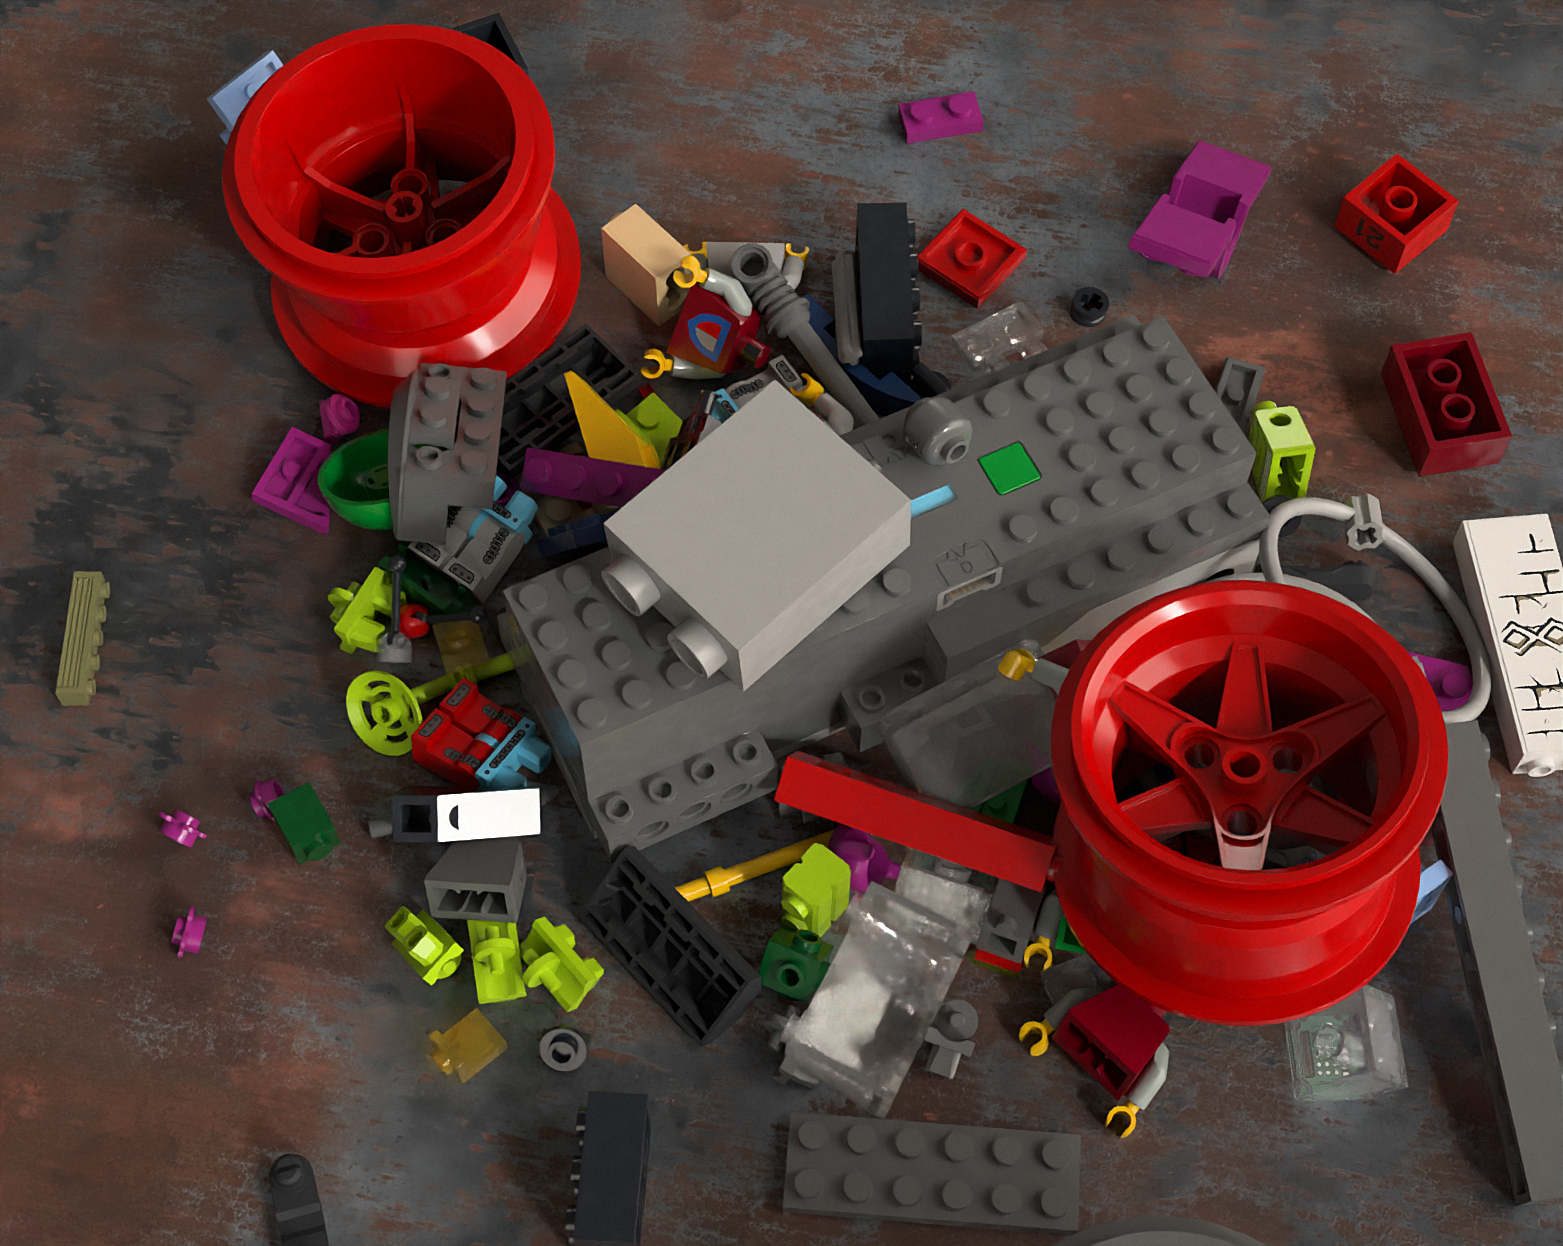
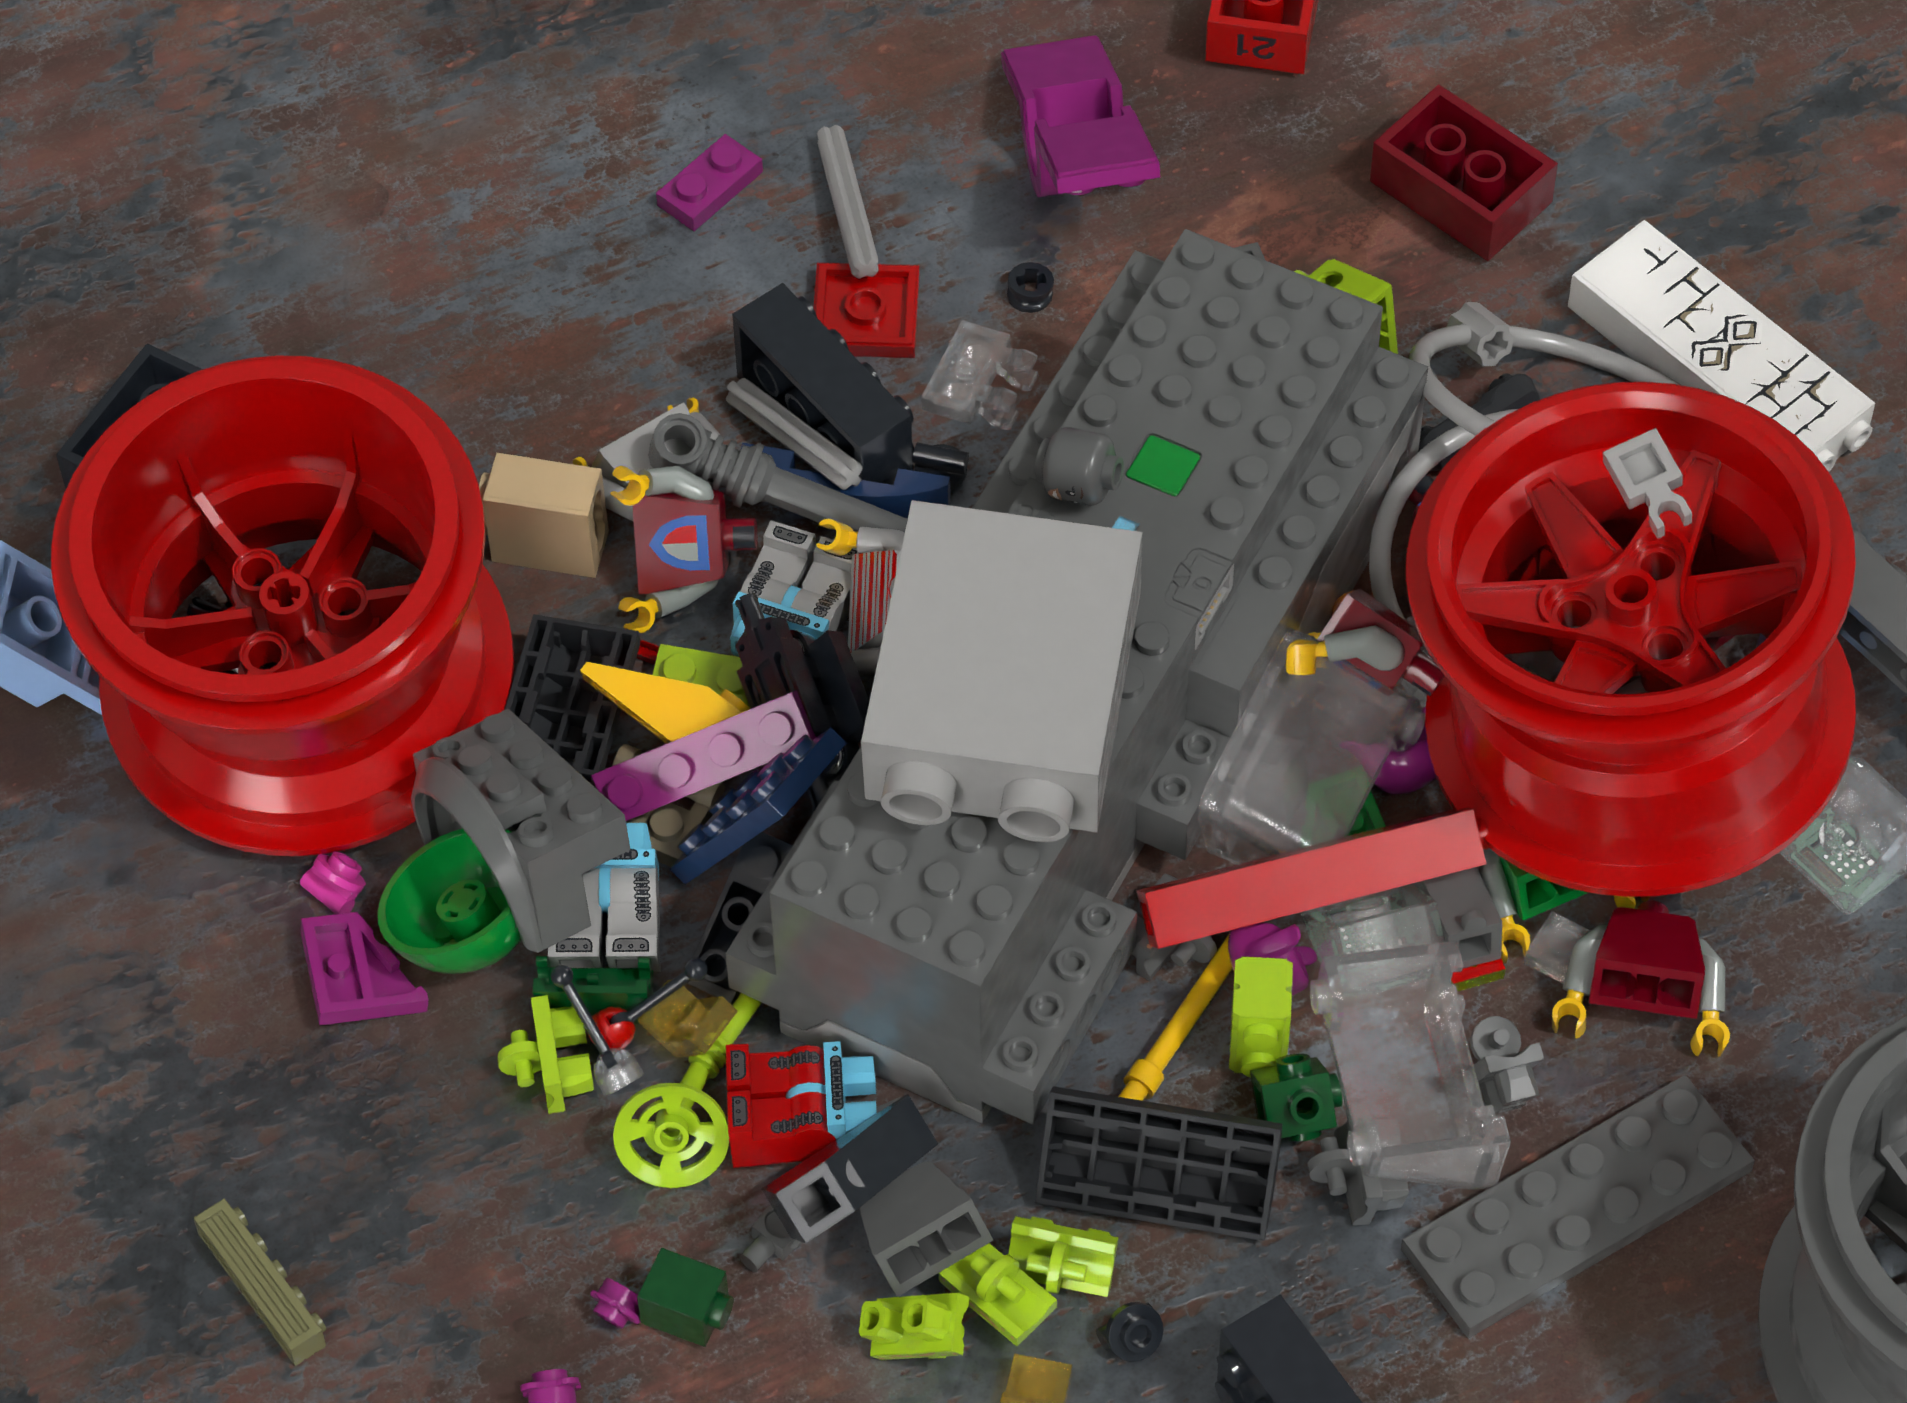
camera: 35 degrees left, 5 degrees down
none -> light grey axle [817,124,879,279]
none -> light grey plate [1603,428,1692,539]

